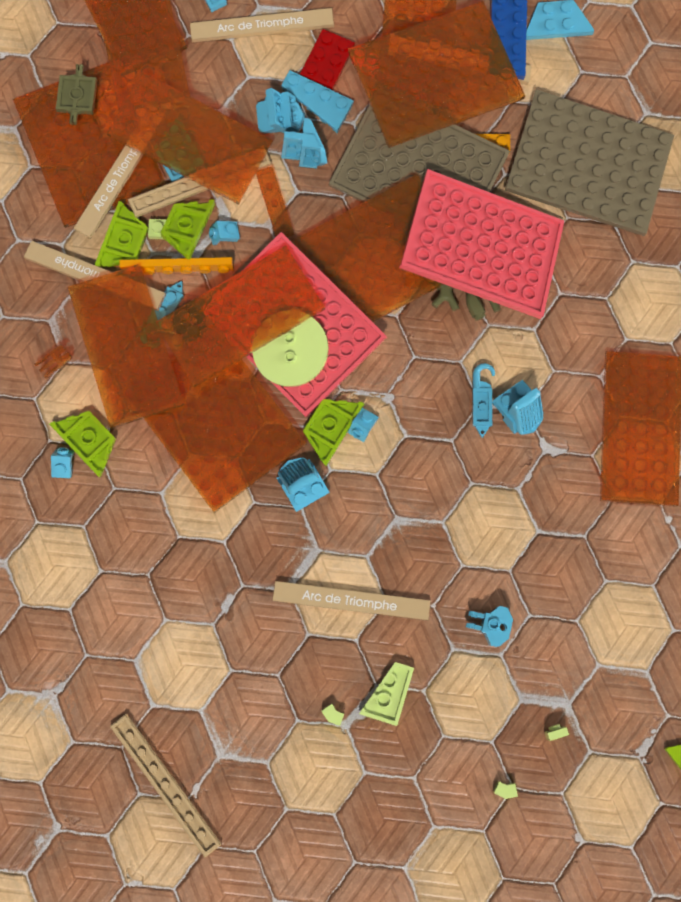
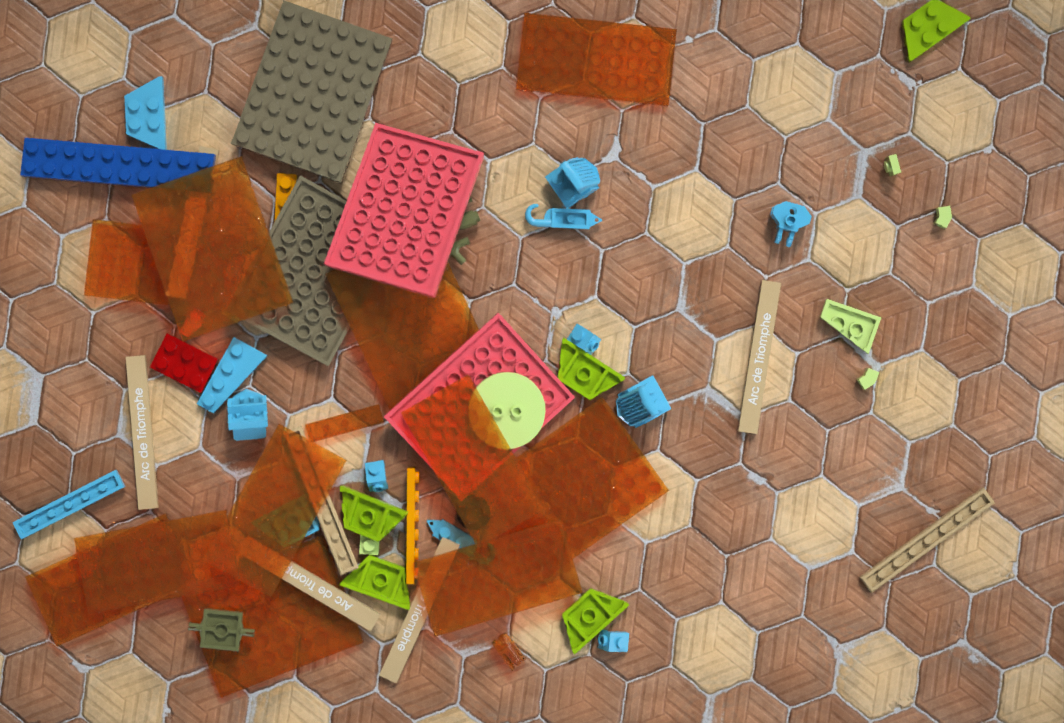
camera: 90 degrees left, 10 degrees up
medium azure piece [281,118,328,169] -> none

